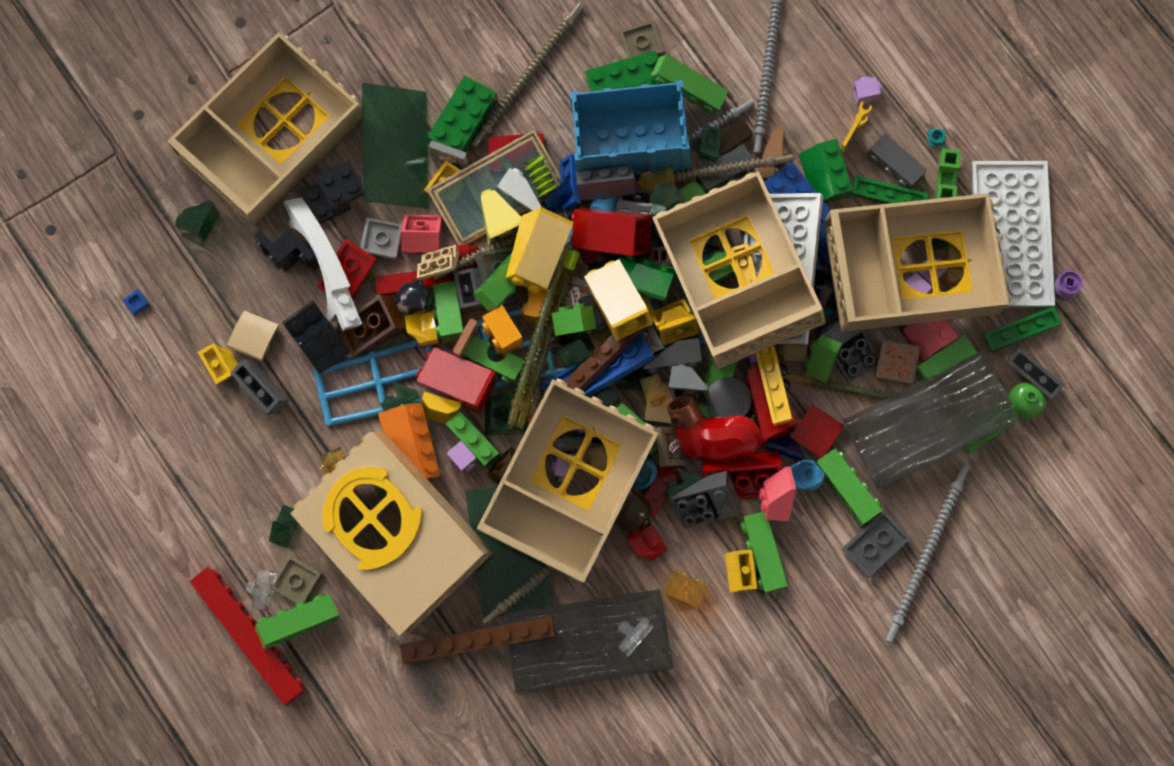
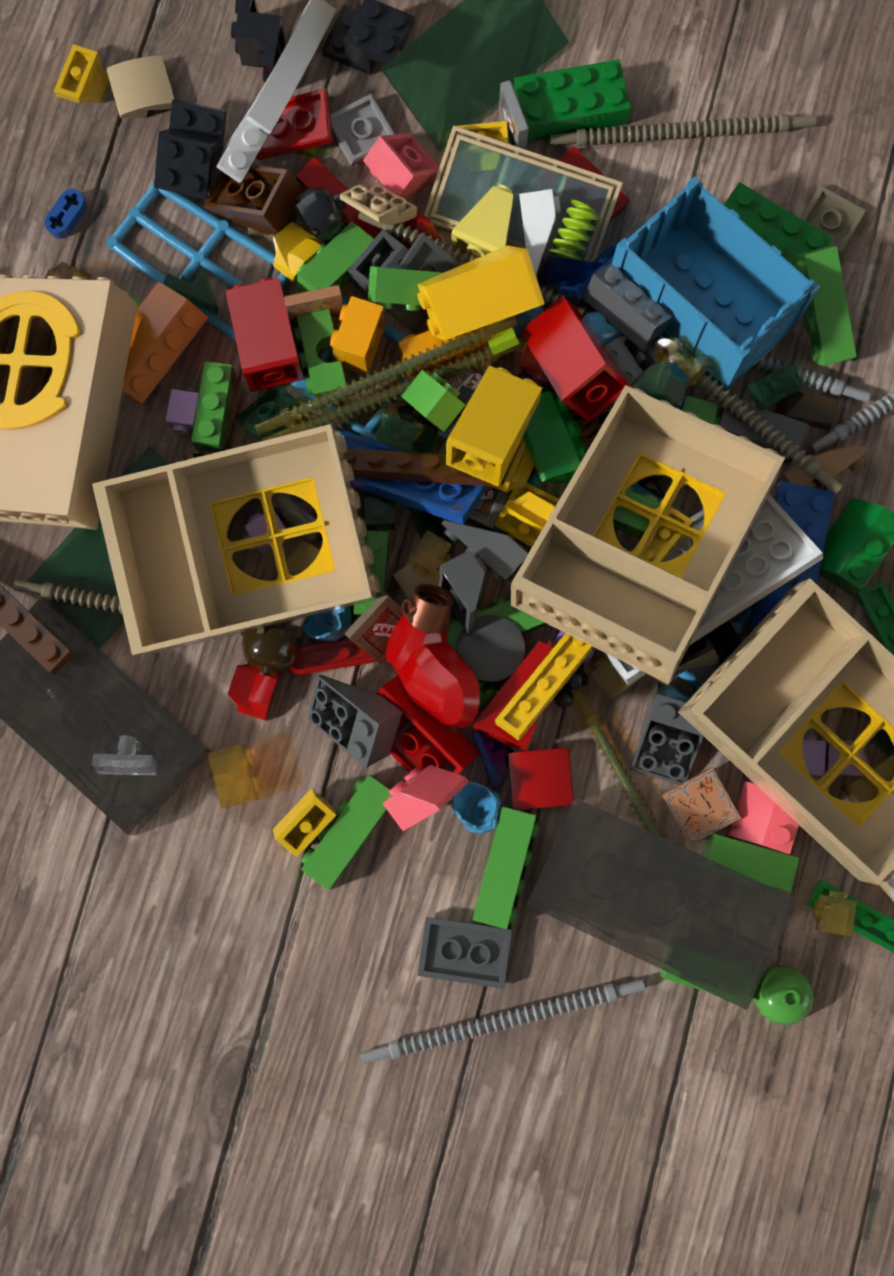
camera: 50 degrees right, 5 degrees up
dark grey brick [230,359,289,414] -> none
yellow slope [422,392,461,424] -> none
clear green slope [663,468,703,499] -> none
bright green brick [804,335,842,383] -> none
dark grey brick [1006,347,1064,400] -> none
none -> blue beam [45,189,87,239]
none -> clear yellow brick [813,891,857,937]

